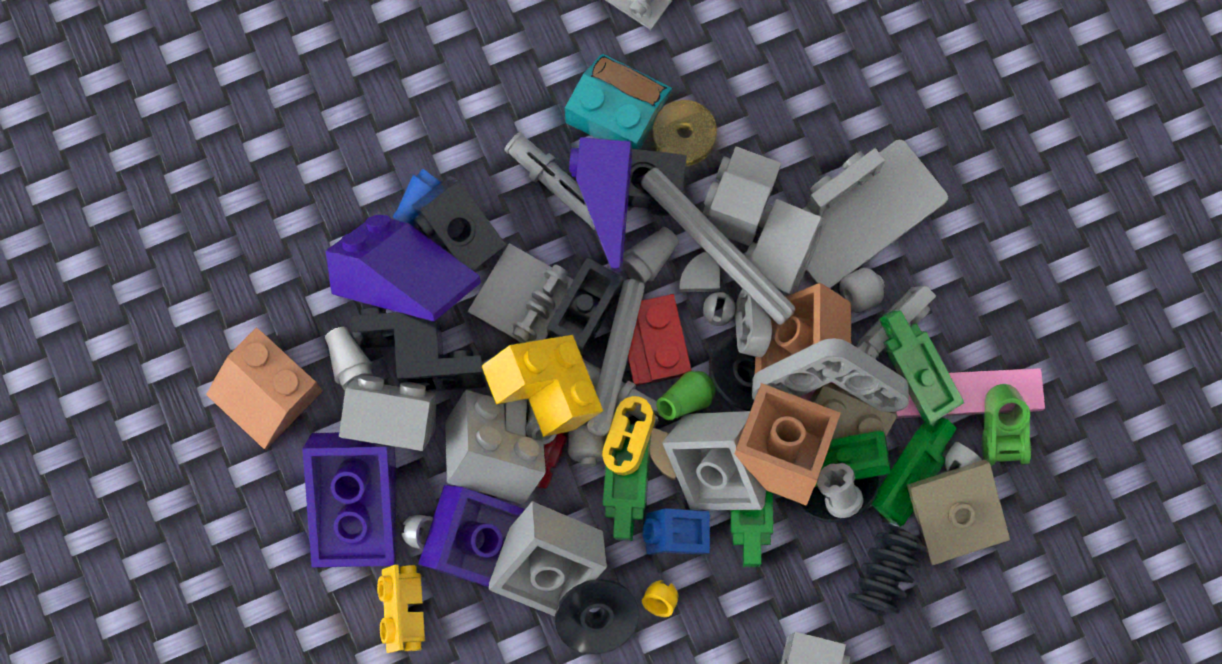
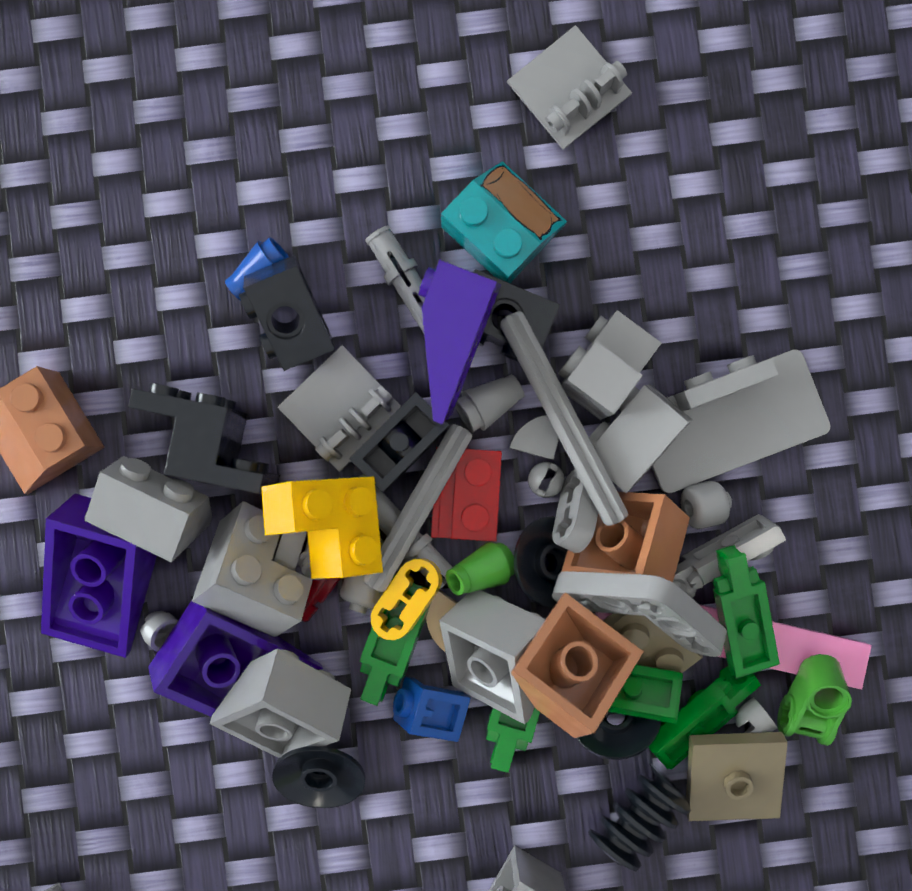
camera: 20 degrees right, 10 degrees up
white cone [325,327,373,390] -> none
dark purple slope [326,215,481,321] -> none
yellow hinge [377,565,425,653] -> none
yellow hinge [642,580,679,617] -> none
clear yellow piece [653,100,717,166] -> none
light grey bush [817,463,863,518] -> none

